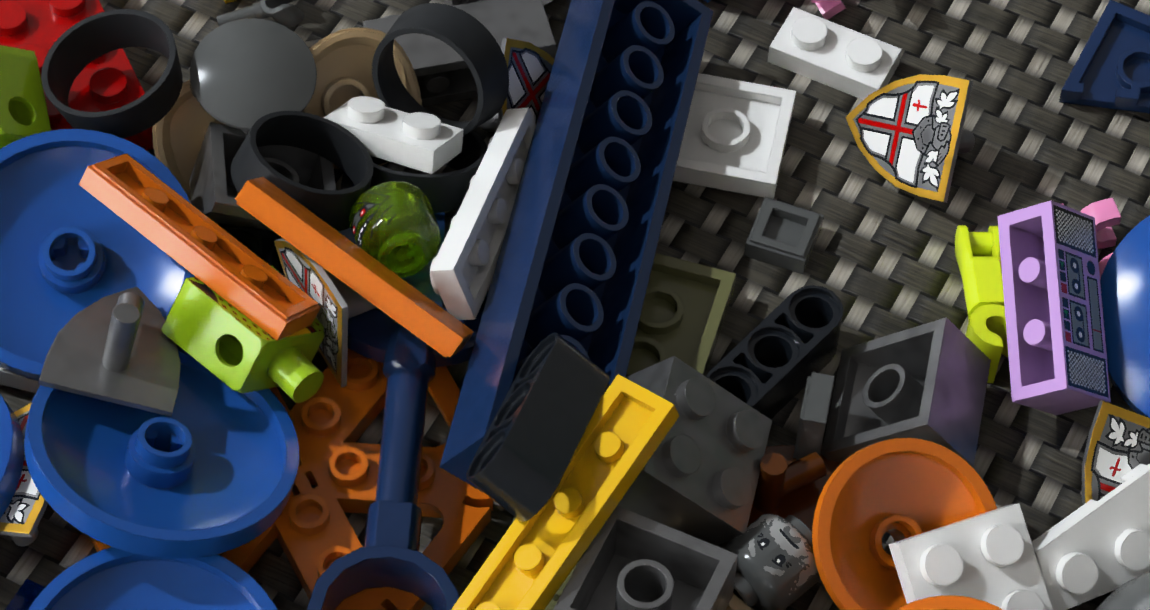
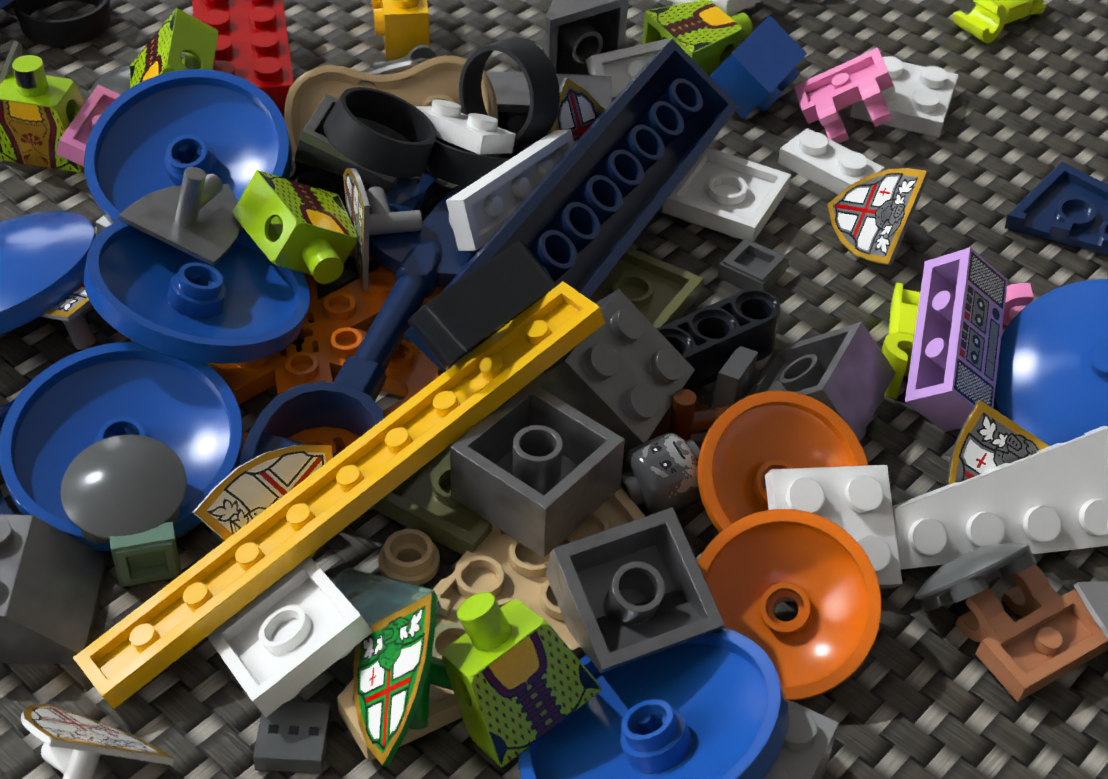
camera: 15 degrees right, 10 degrees down
black tyre [41,9,183,138] -> none
orange tile [79,154,321,341] -> none
dark grey dish [190,18,317,135] -> none
orange tile [235,177,474,358] -> none
clear neon green head [349,181,441,278] -> none

